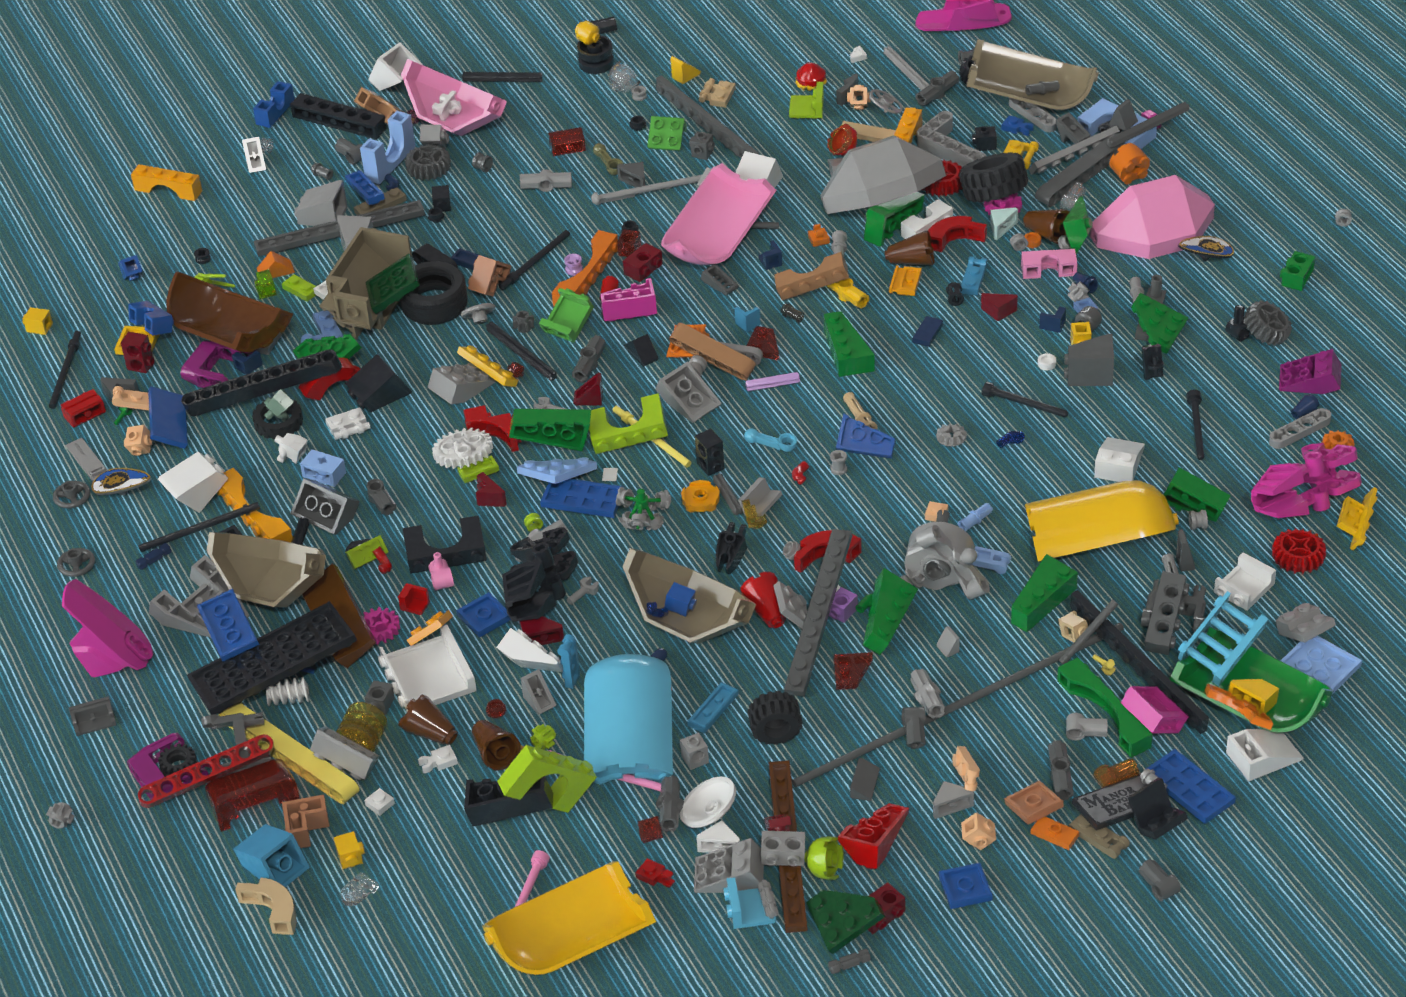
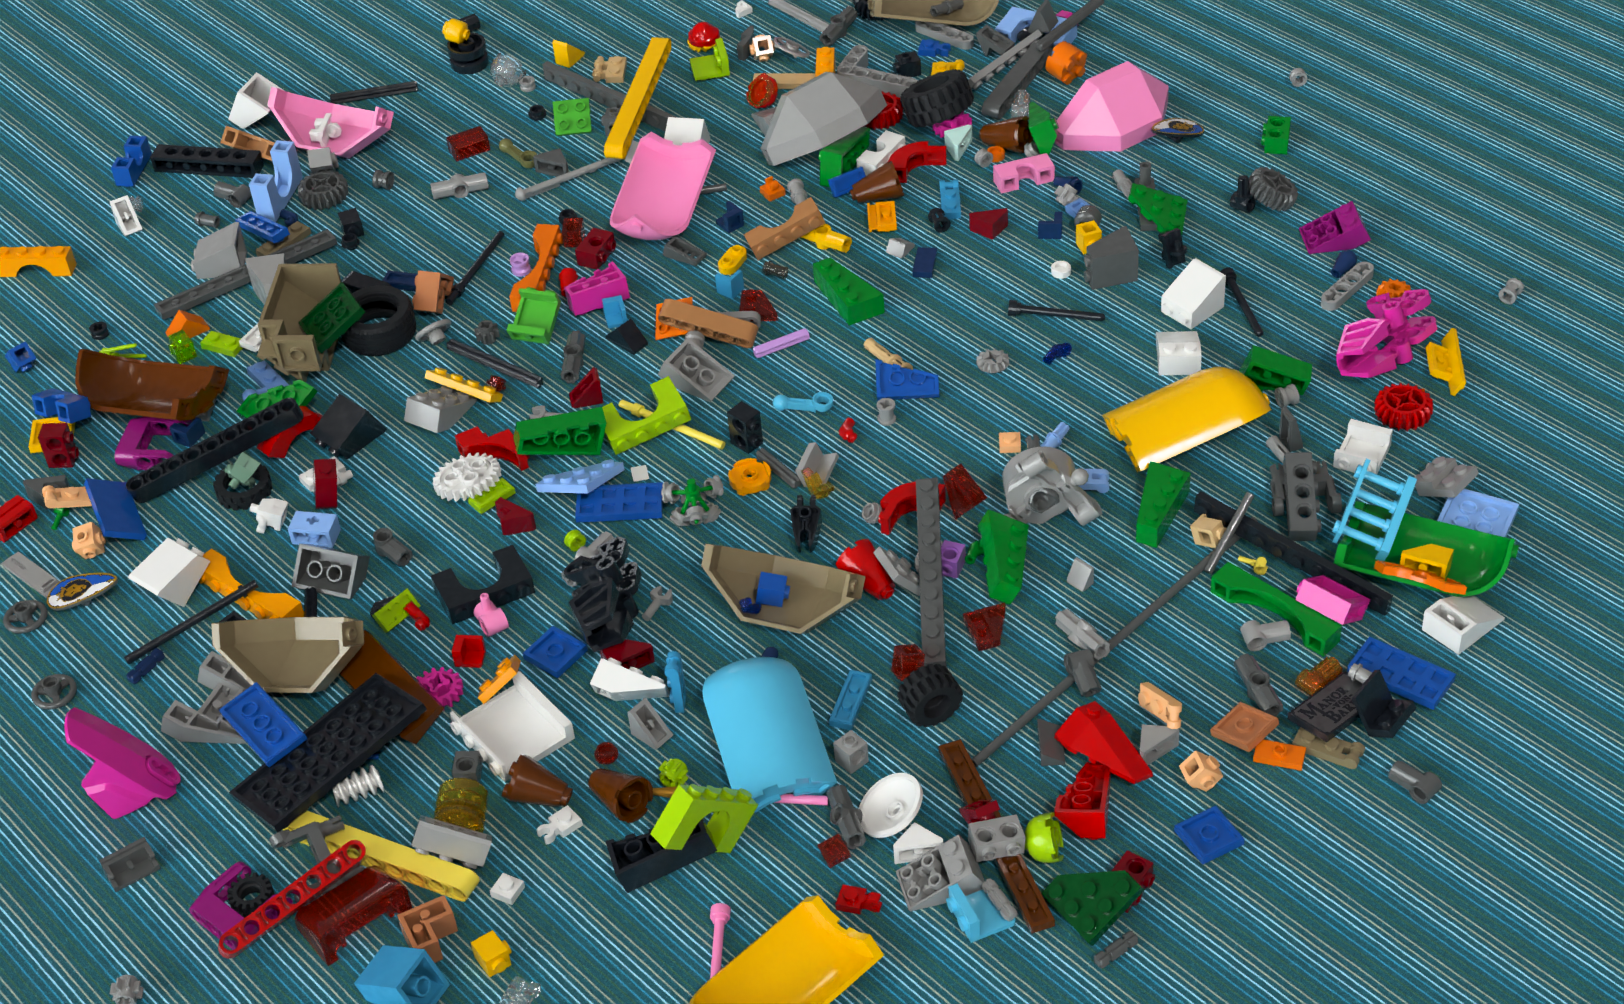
camera: 15 degrees left, 0 degrees up
none -> dark red slope [313,459,337,509]
none -> dark azure panel [602,295,627,328]
none -> yellow beam [604,37,672,159]
none -> yellow plate [718,245,747,275]
none -> blue tile [828,167,866,198]
none -> light grey slope [886,238,915,258]
none -> clear red brick [891,644,925,681]
none -> clear red wing [943,464,987,520]
none -> red wedge [1054,701,1153,784]
none -> white slope [1161,258,1226,329]

